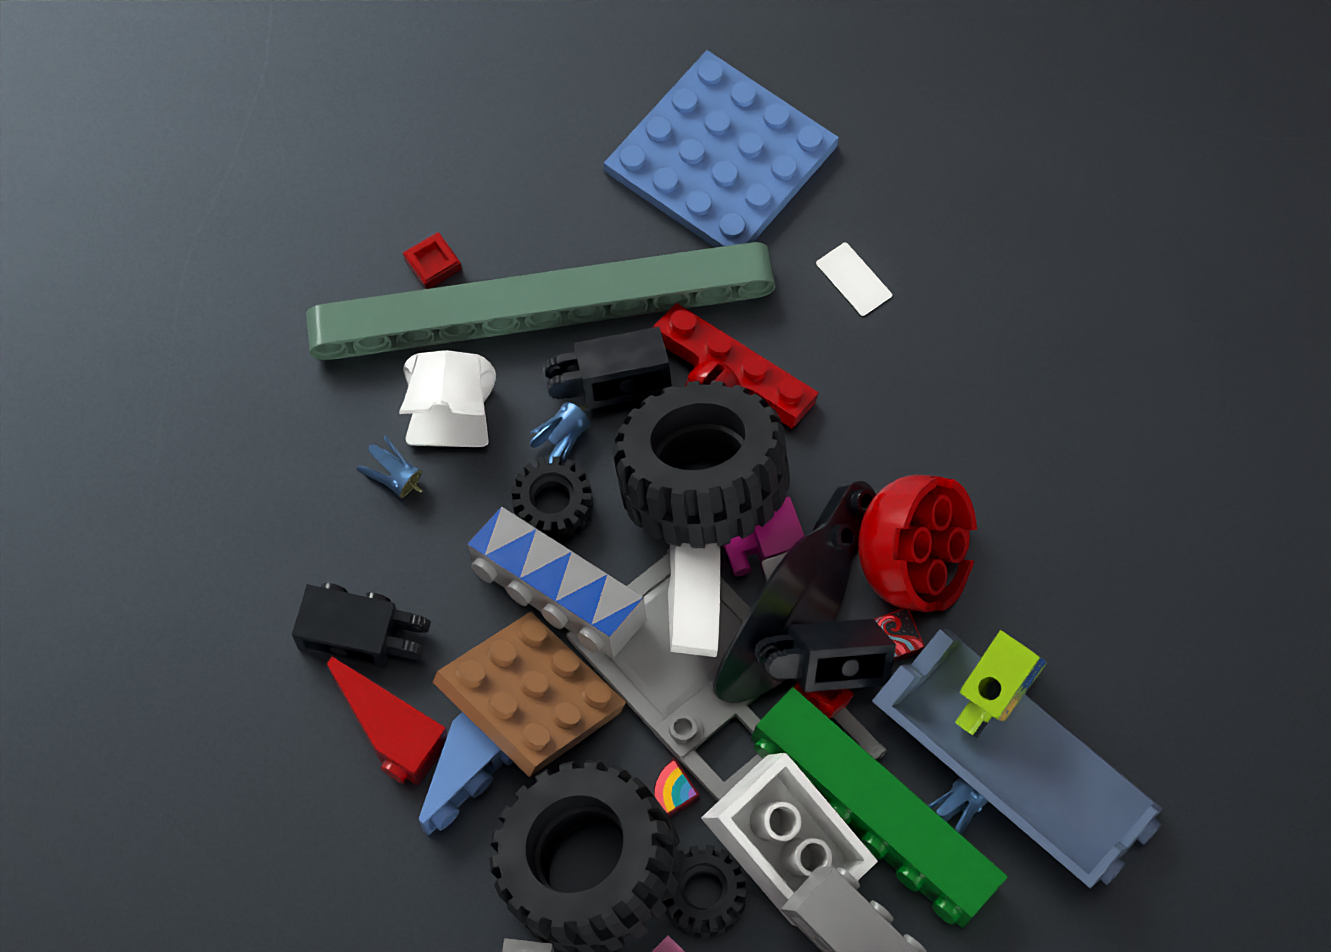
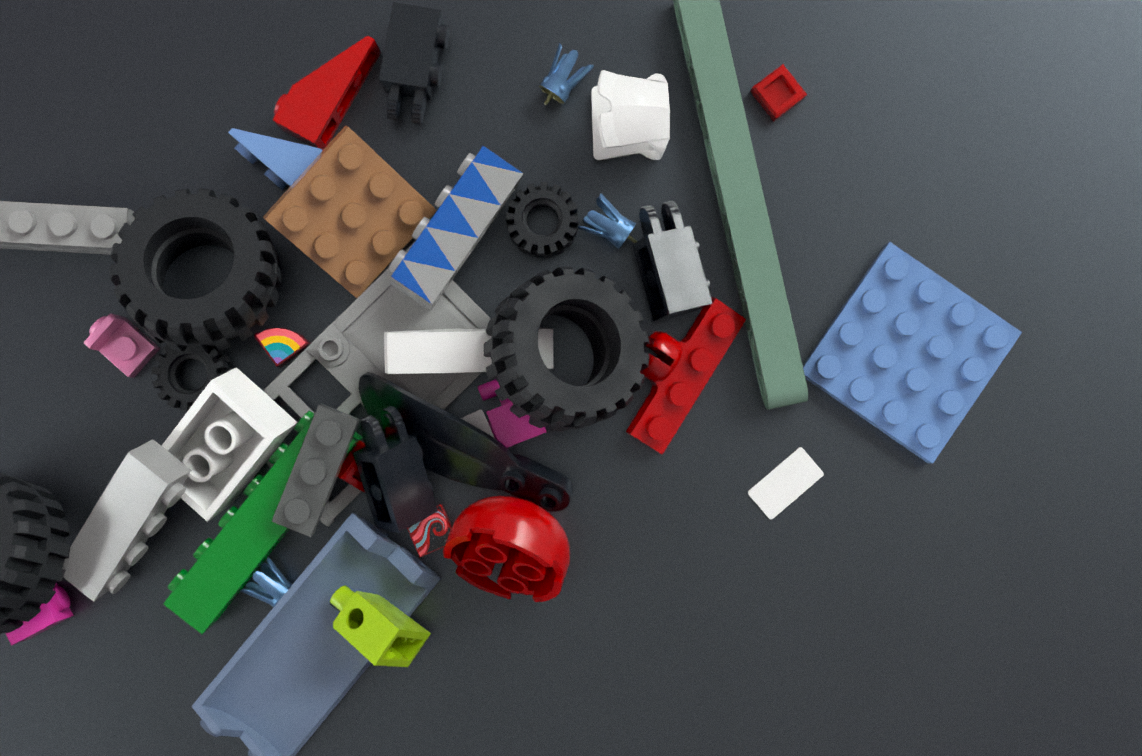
camera: 85 degrees right, 20 degrees up
none -> dark grey plate [271,404,361,537]

